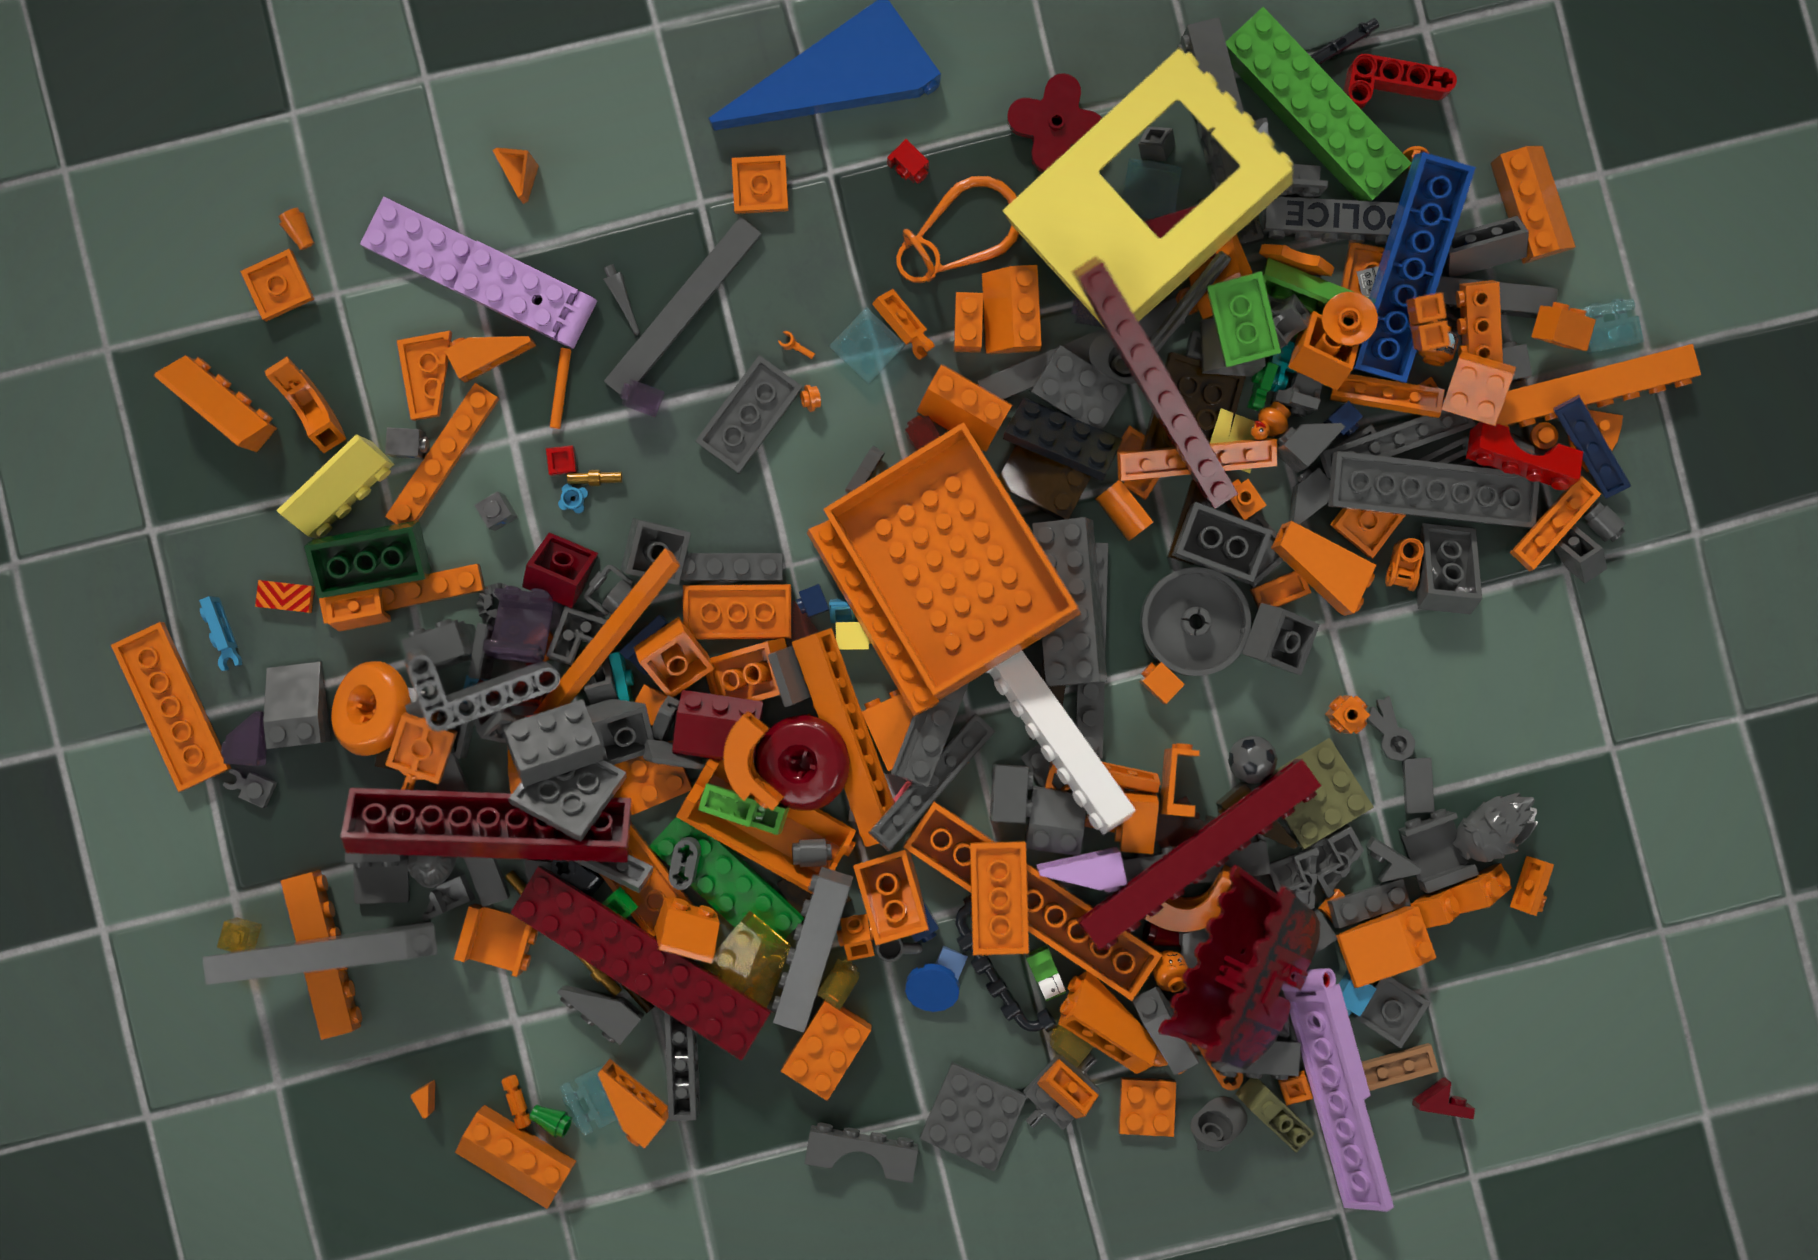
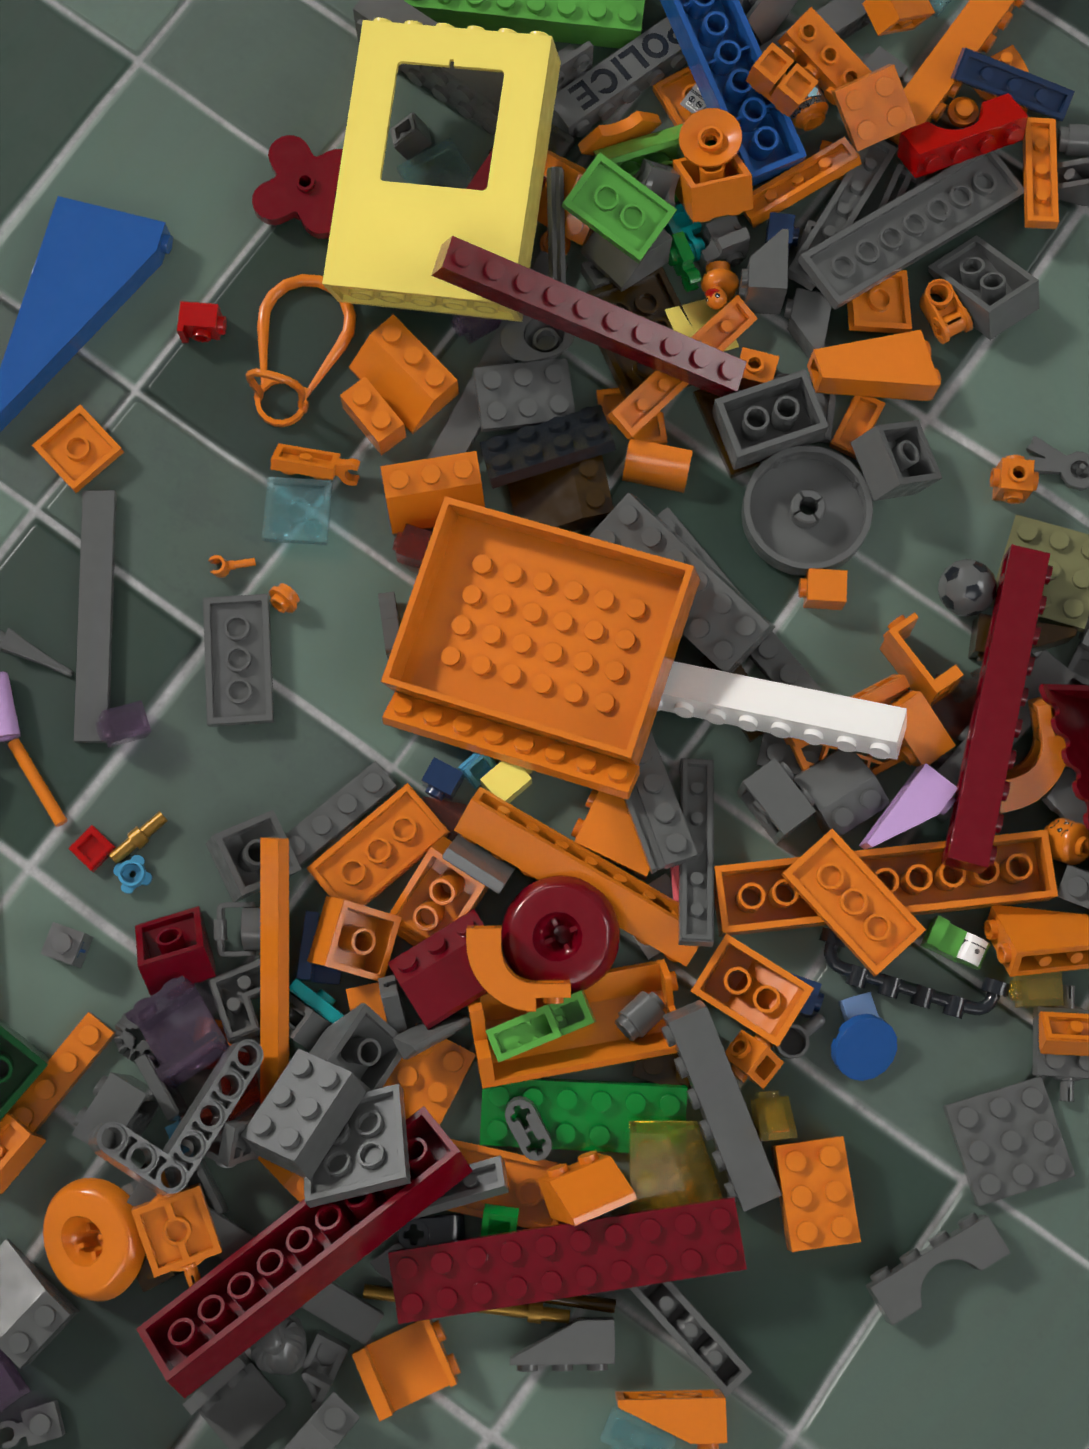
camera: 40 degrees left, 10 degrees down
dark red cone [1142,921,1181,947] -> none

